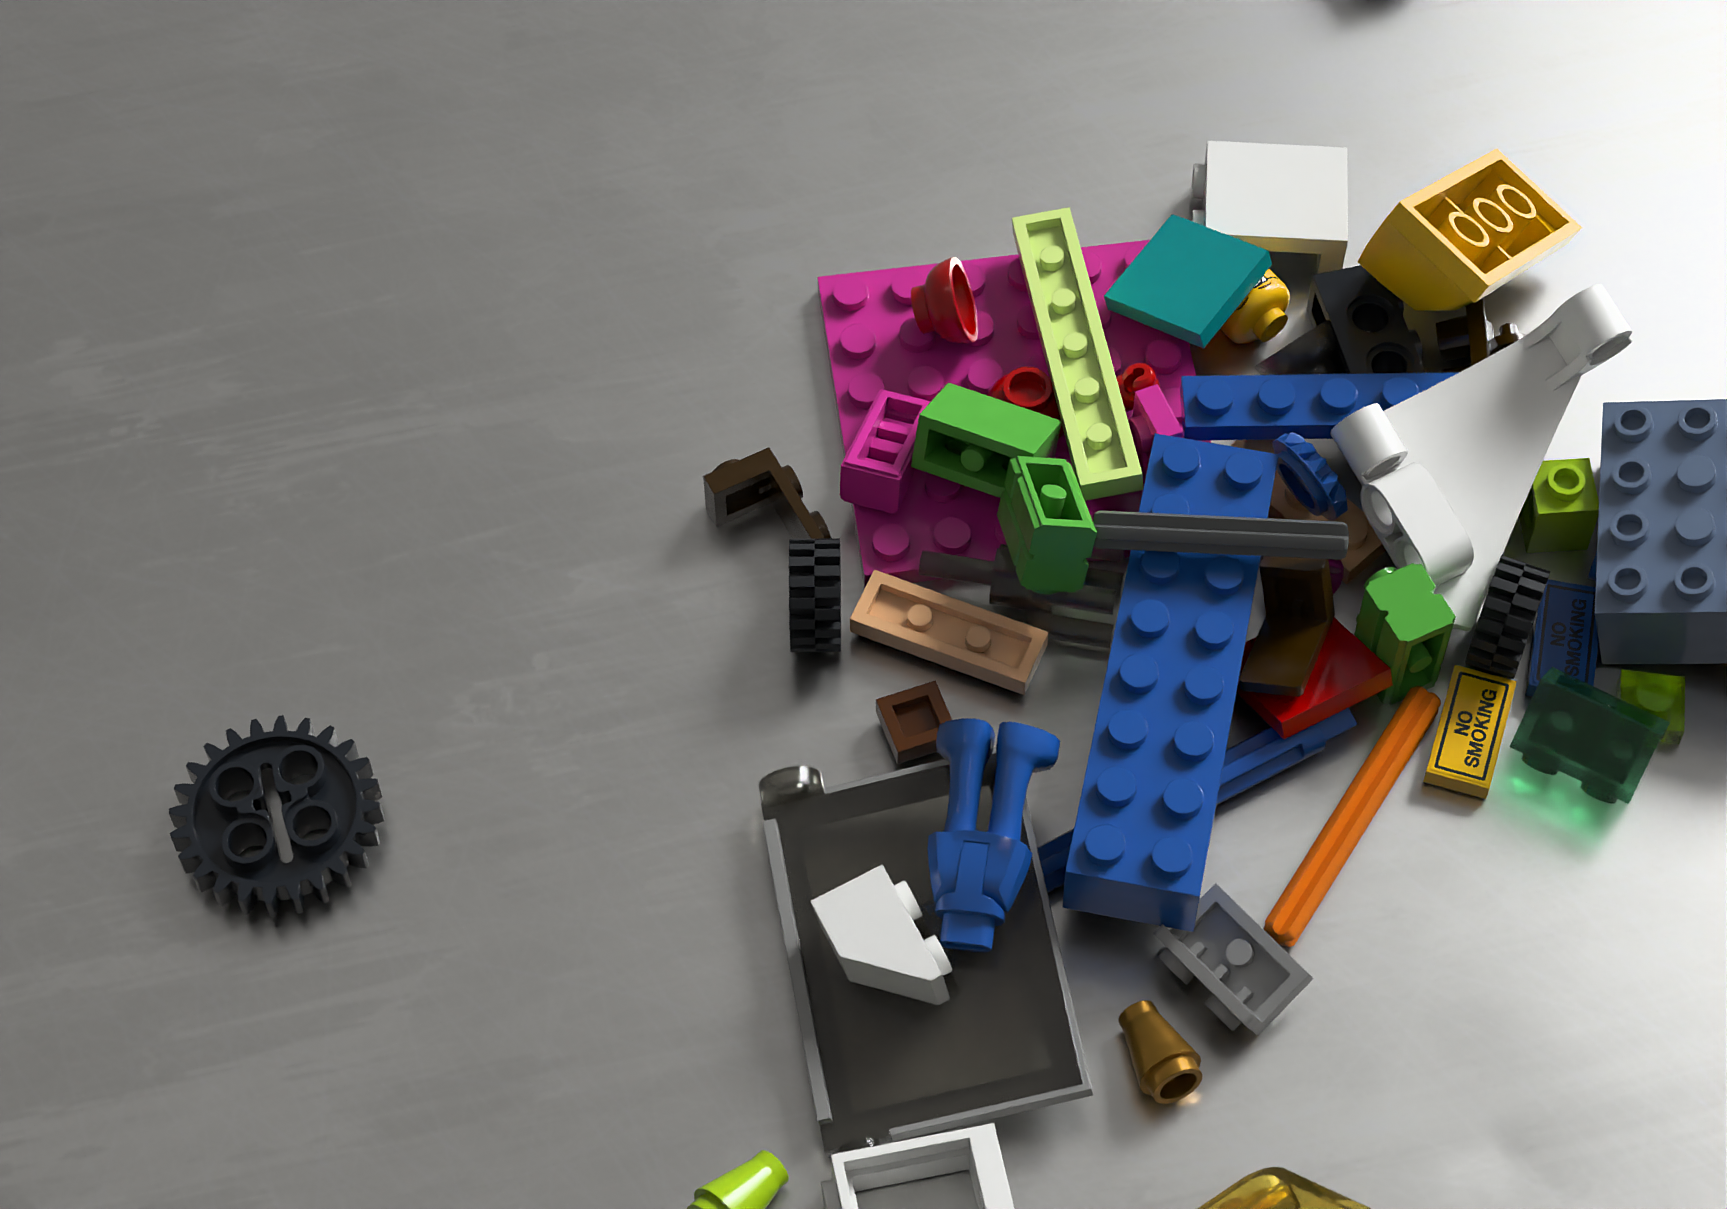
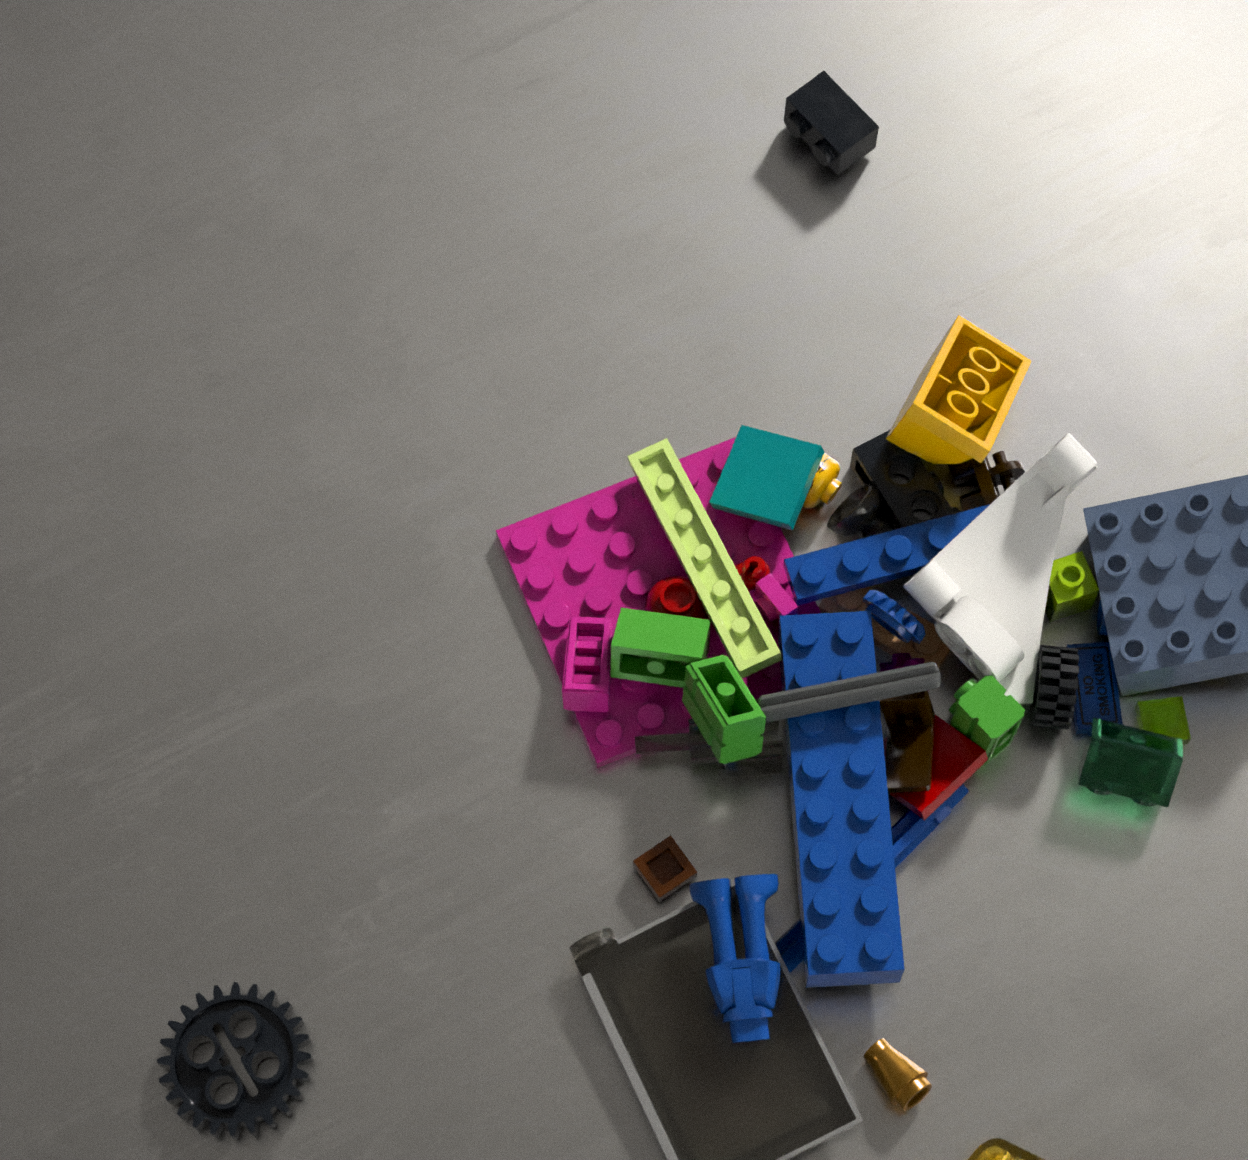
camera: 15 degrees left, 10 degrees up
dark brown bracket [703,447,831,539] -> none
black tyre [789,538,841,652] -> none
white slope [810,865,953,1005] -> none
light nougat plate [850,570,1049,695] -> none
red piece [911,257,978,343] -> none
light grey bracket [1153,883,1314,1036] -> none
white panel [1191,140,1348,274] -> none
orange axle [1263,686,1441,948] -> none
yellow tile [1423,665,1517,799] -> none

